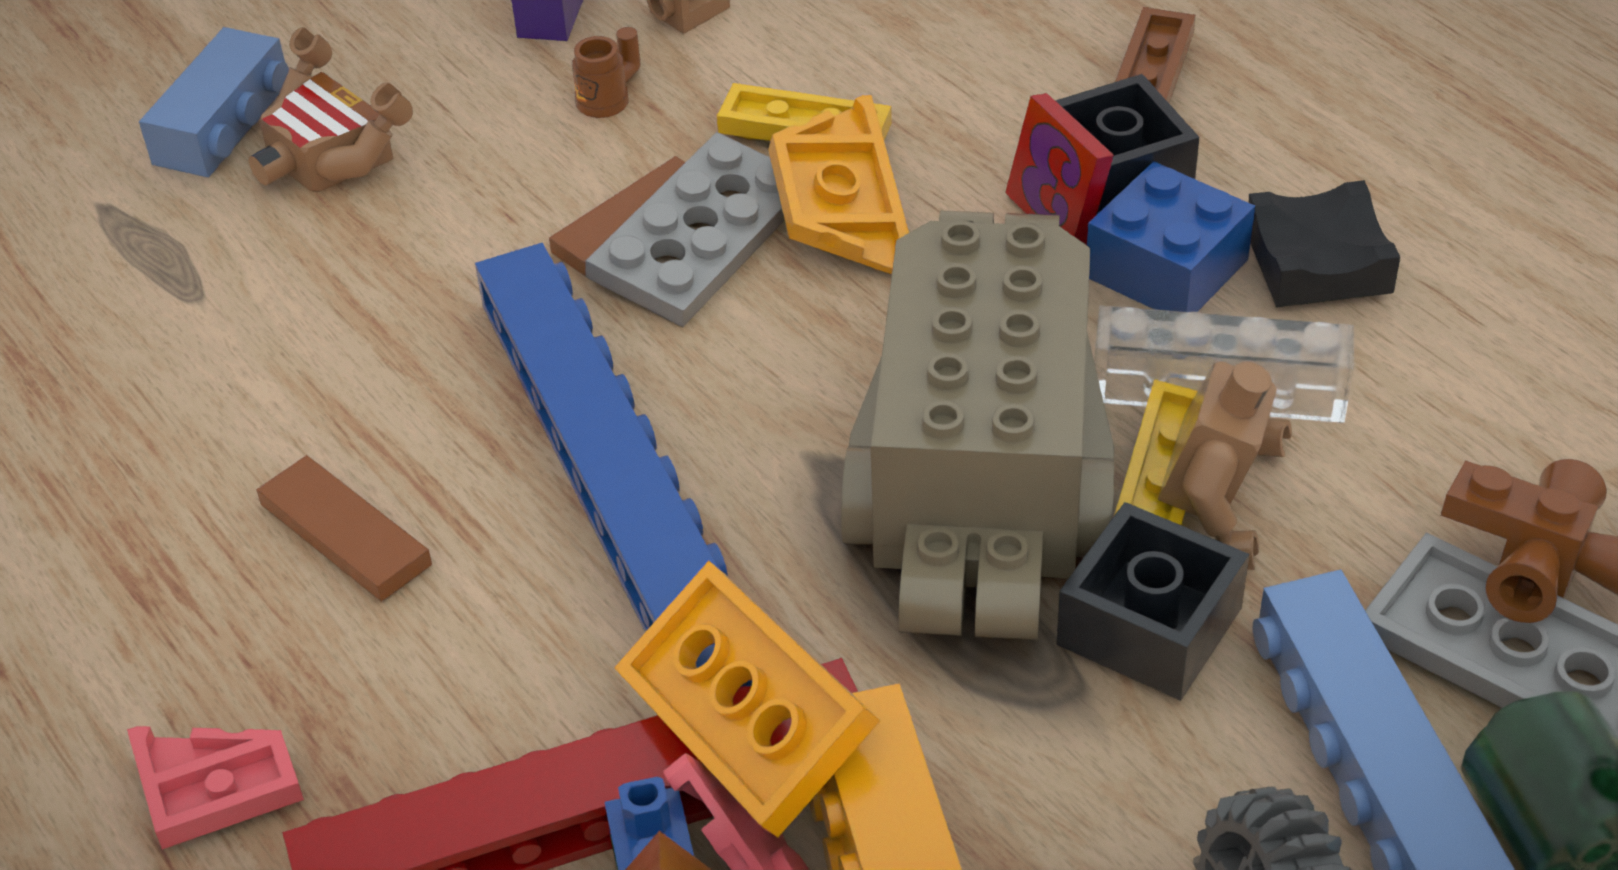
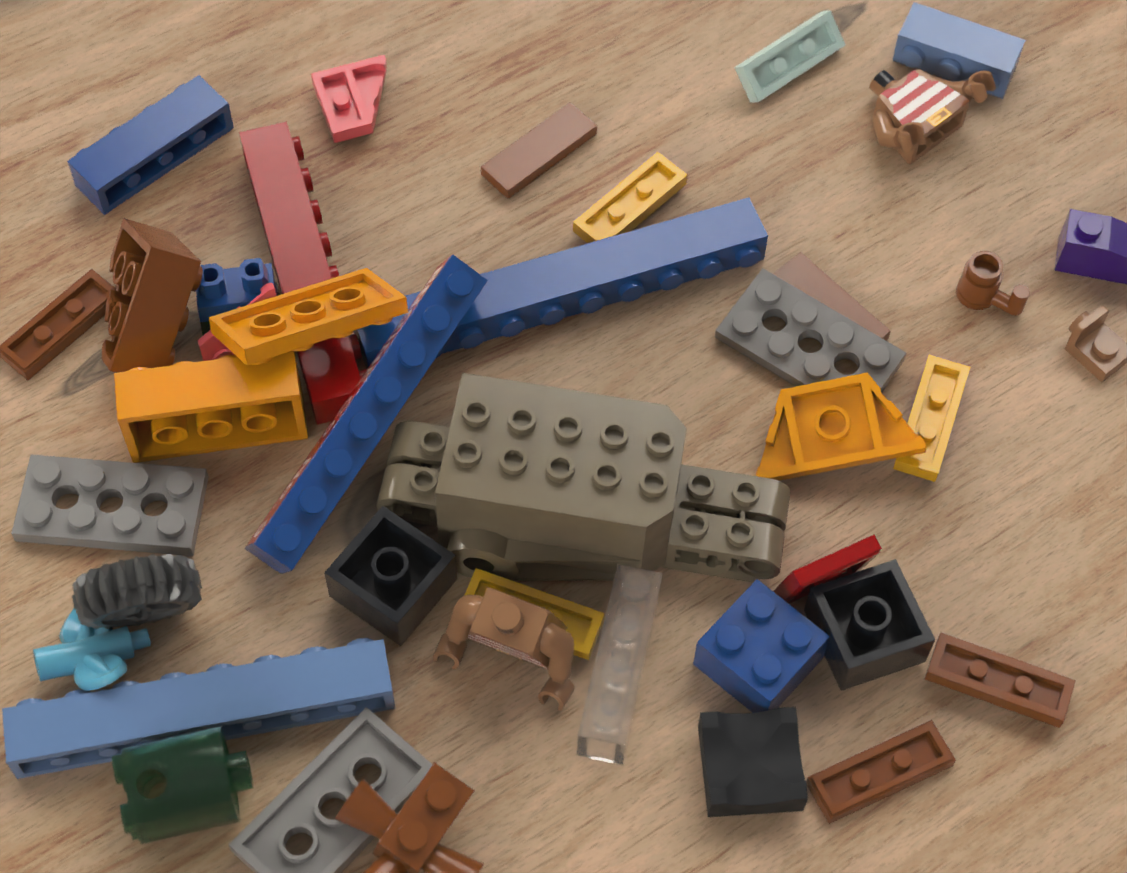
camera: 90 degrees right, 15 degrees up
none -> blue brick [245,254,488,574]
none -> yellow plate [573,152,688,243]
none -> light aqua plate [734,10,845,102]
none -> dark orange tile [806,720,956,824]

